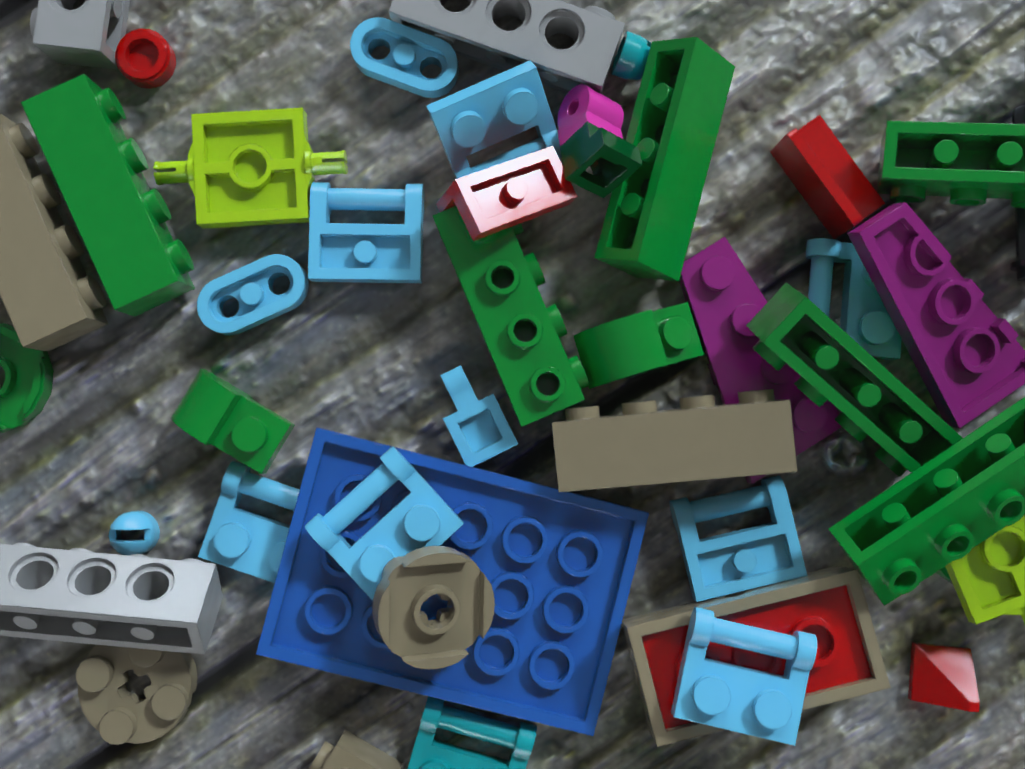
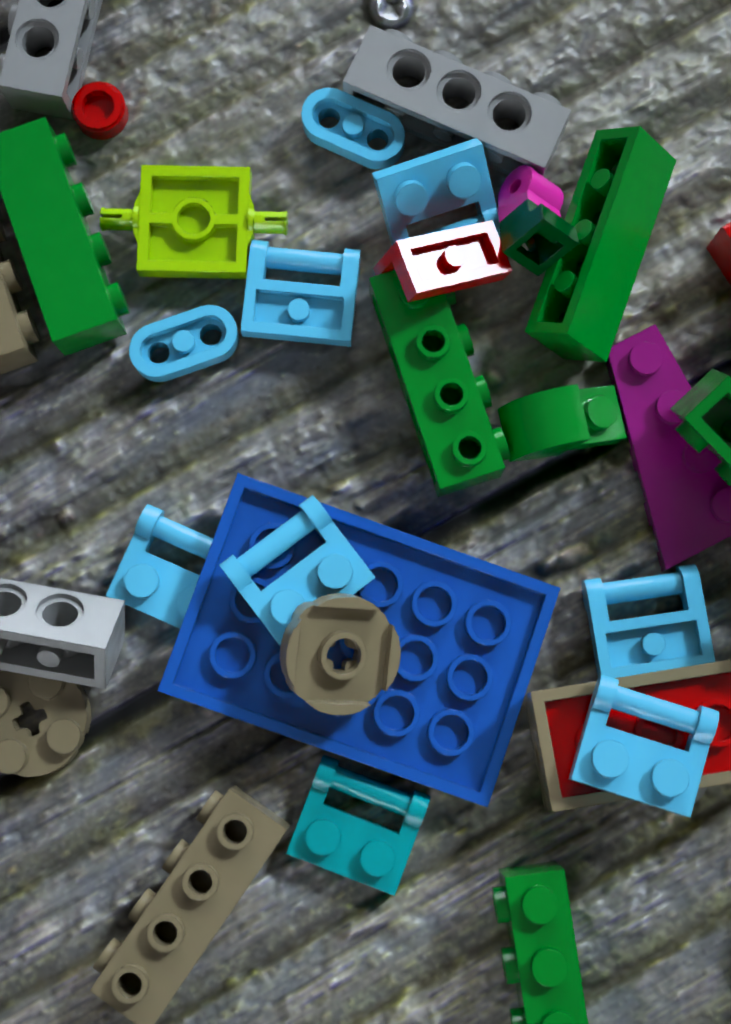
camera: 10 degrees right, 5 degrees down
medium azure hinge [109,510,160,555] -> none
green brick [171,369,295,474] -> none
medium azure plate [440,365,518,467] -> none
dark tan brick [552,389,797,492] -> none
teal hinge [611,31,651,81] -> none

